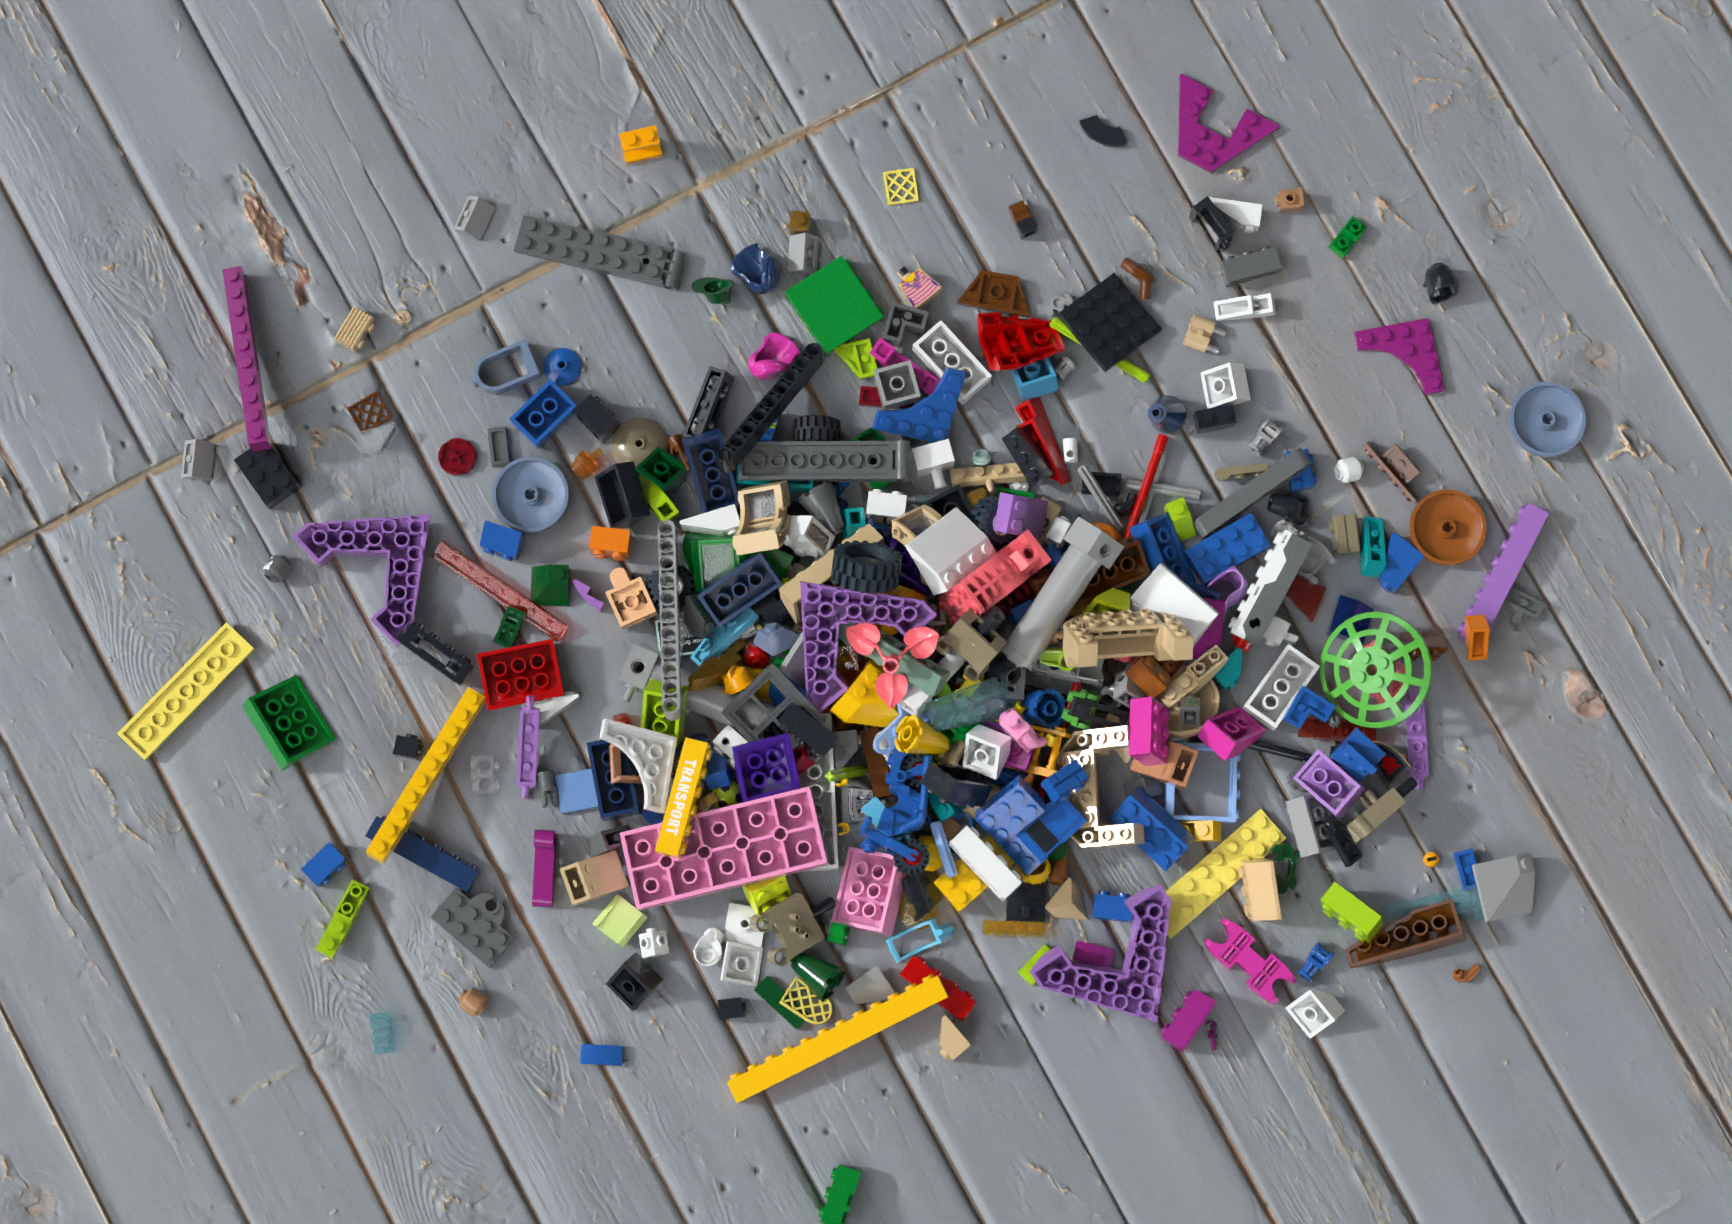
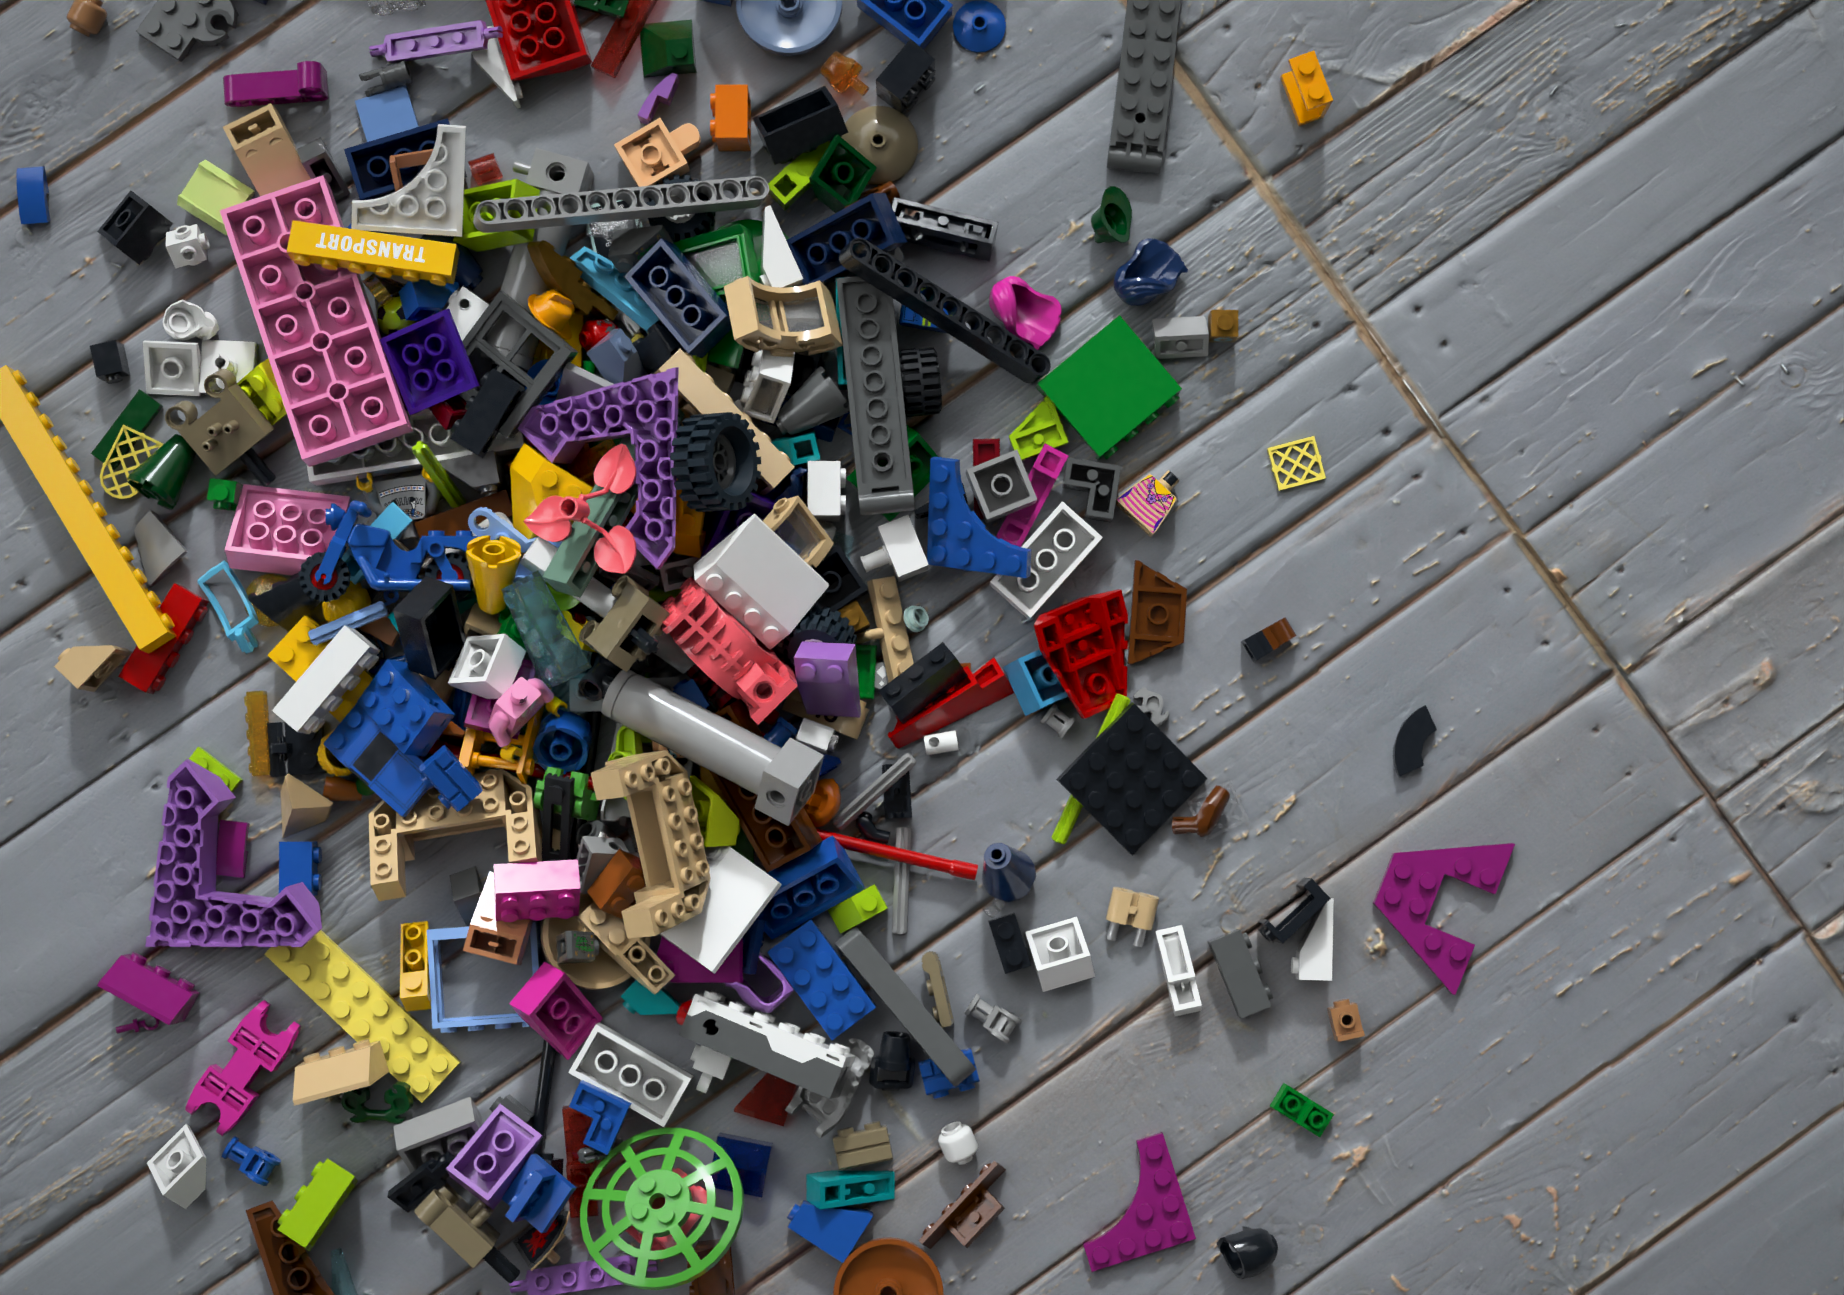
camera: 85 degrees right, 5 degrees up
blue brick [1108,786,1196,871] -> none

